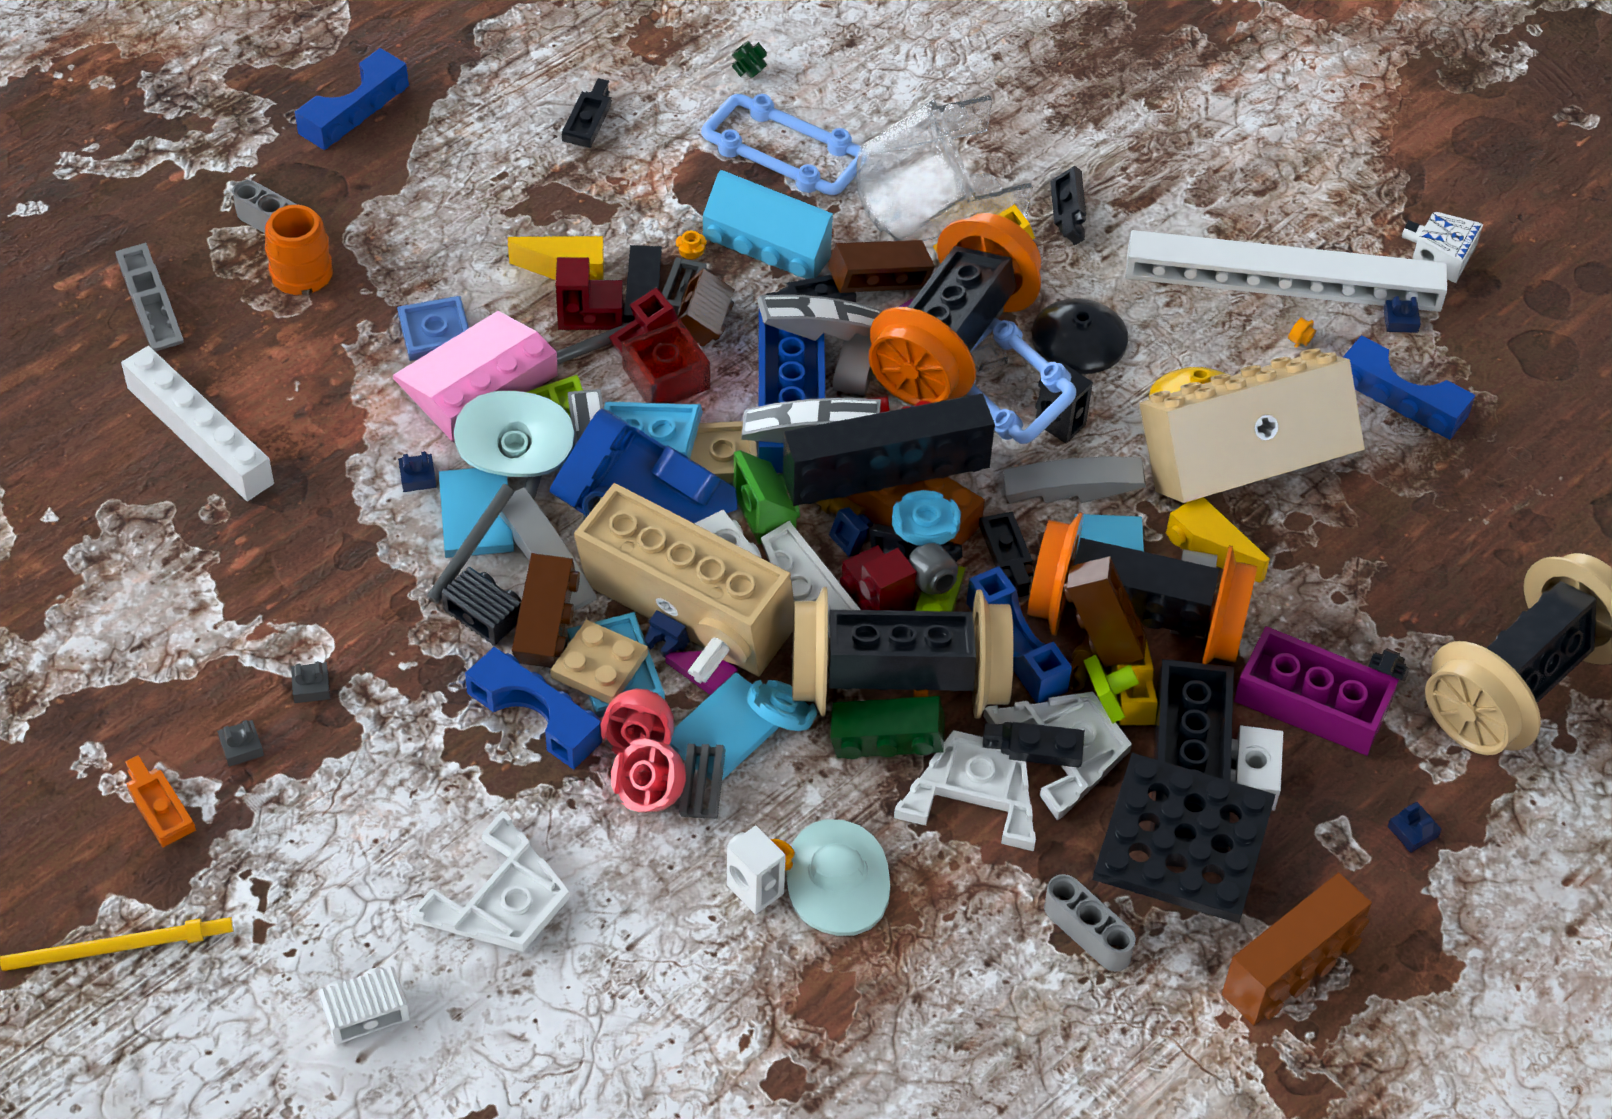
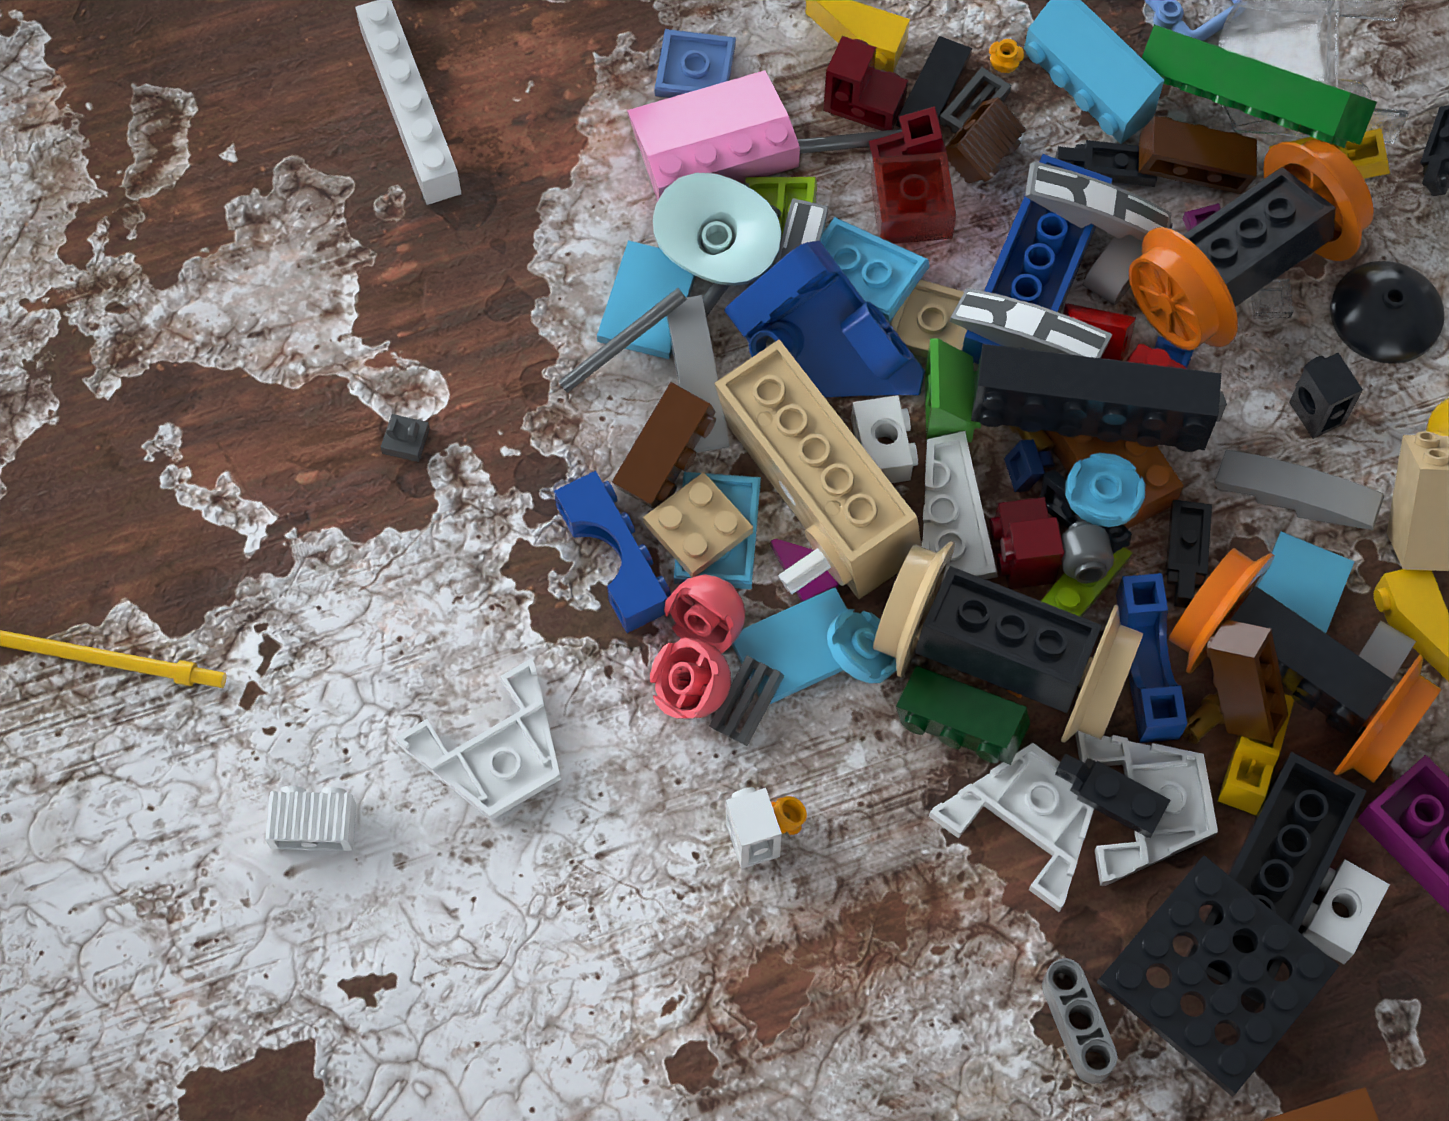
camera: 25 degrees right, 15 degrees up
orange hinge [125,755,196,848] -> none
dark grey tile [217,720,264,767] -> none
dark blue tile [398,451,437,492] -> none
black brick [441,567,521,646] -> none
dark blue tile [645,610,690,658] -> none
light aqua hat [787,819,890,936] -> none
light blue bar [966,318,1076,444] -> none
lime tile [1083,655,1139,724] -> none
none -> green brick [1142,24,1377,148]

